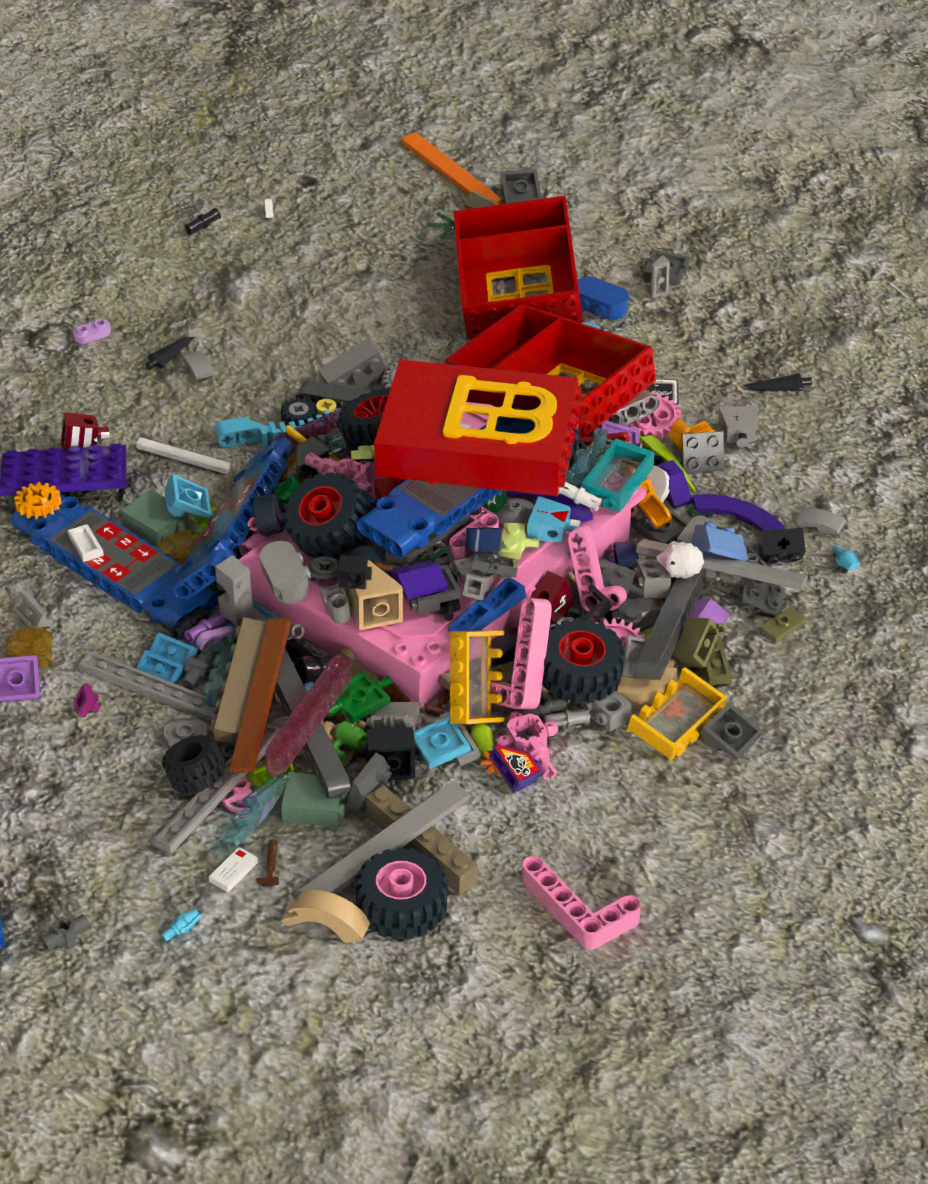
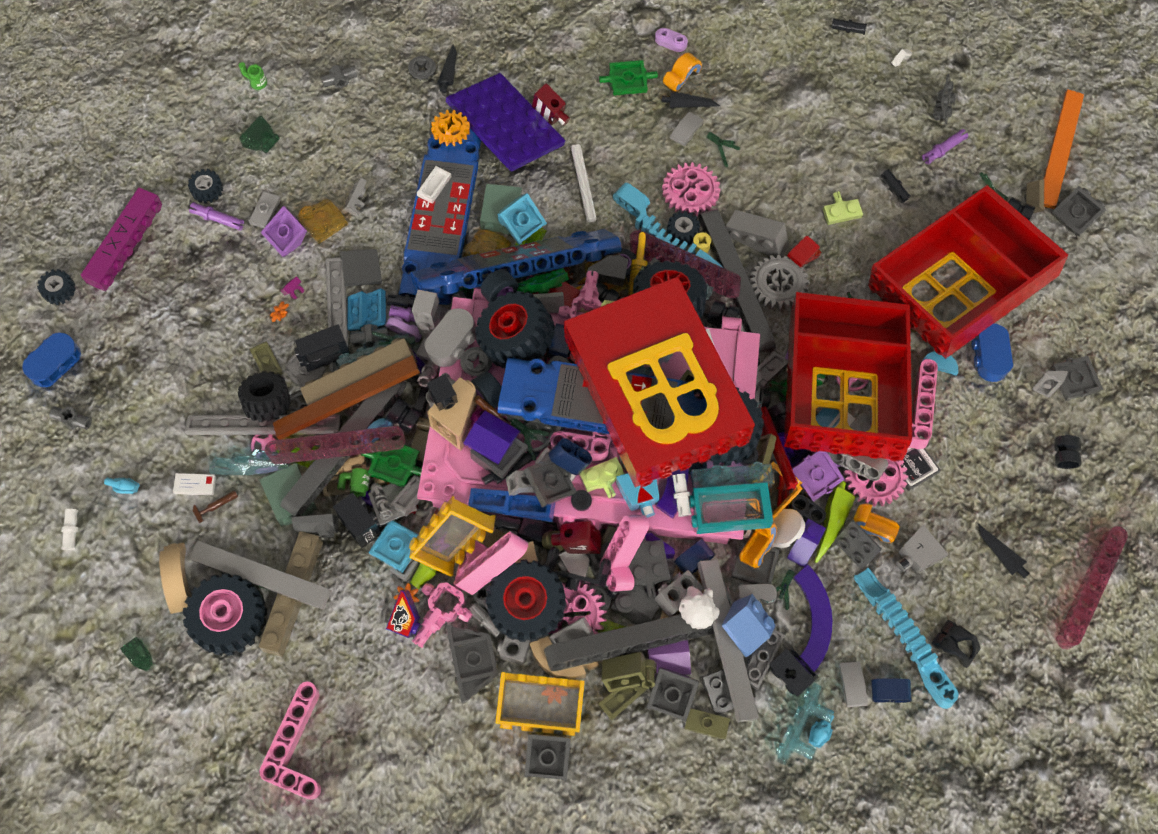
camera: 55 degrees right, 25 degrees up
none -> white pin [61,509,78,550]
none -> clear green piece [120,637,153,672]
none -> olive plate [249,341,283,375]
none -> orange plant [270,301,289,322]
none -> black window [294,324,351,372]
none -> dark grey tile [340,249,382,286]
none -> light grey tile [390,475,420,517]
none -> dark grey wing [446,625,499,704]
none -> black tile [571,490,592,511]
none -> green plate [599,60,658,96]
none -> dark grey slope [646,667,699,722]
none -> bright pink gear [662,162,720,216]
none -> light orange animal [663,53,702,92]
none -> clear green plant [707,132,740,167]
none -> clear light blue plate [776,683,835,766]
none -> red slope [787,236,822,267]
none -> yellowish green plate [823,191,863,225]
none -> medium azure piece [854,568,959,709]
none -> dark blue beam [871,678,912,703]
none -> black pin [880,169,911,203]
none -> medium lavender pin [922,129,968,164]
none -> black piece [931,620,981,668]
none -> dark grey hinge [933,74,956,124]
none -> black wheel [1054,435,1082,469]
none -> clear pink beam [1056,526,1128,650]

